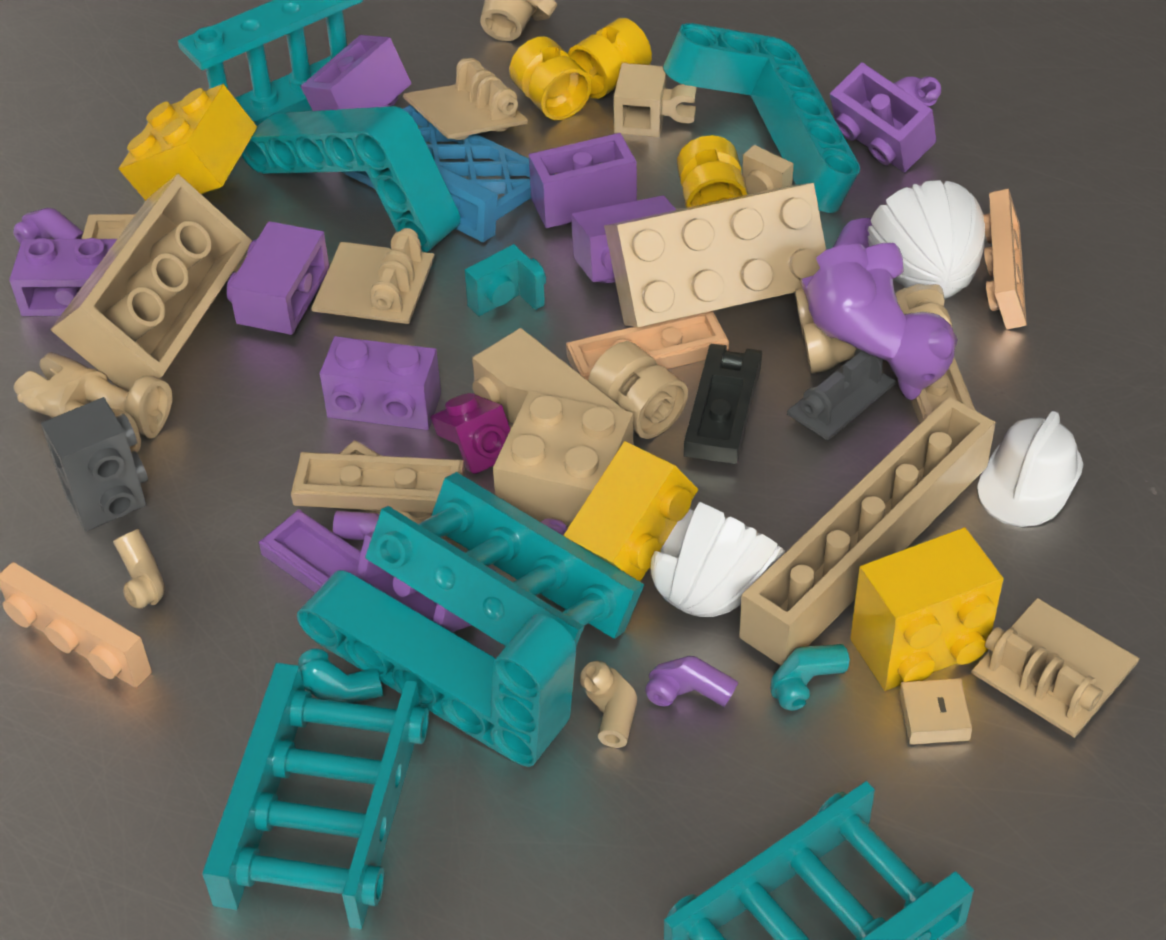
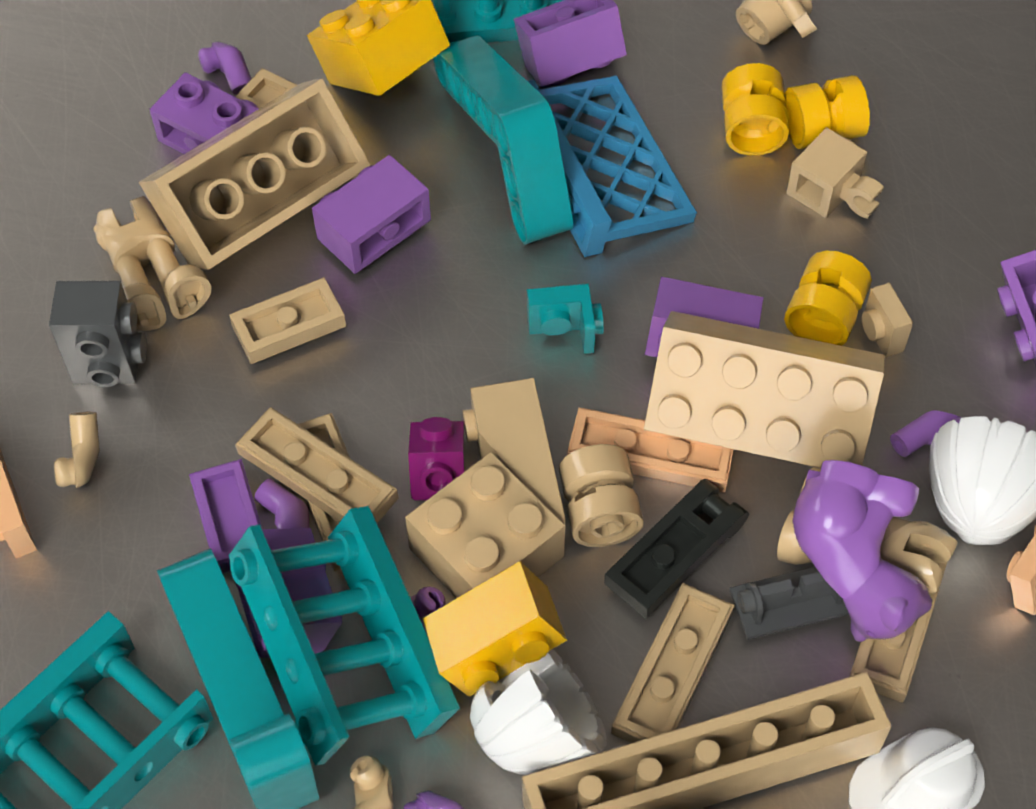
camera: 30 degrees right, 10 degrees up
teal arm [298,648,383,703] -> none
tan hinge [312,228,435,324] -> none
medium lavender brick [319,336,441,430] -> none
tan hinge [403,58,528,140] -> none
medium lavender brick [529,133,637,228] -> none
teal beam [663,23,860,213] -> none
none -> tan plate [229,277,346,364]
none -> tan tile [611,583,735,743]

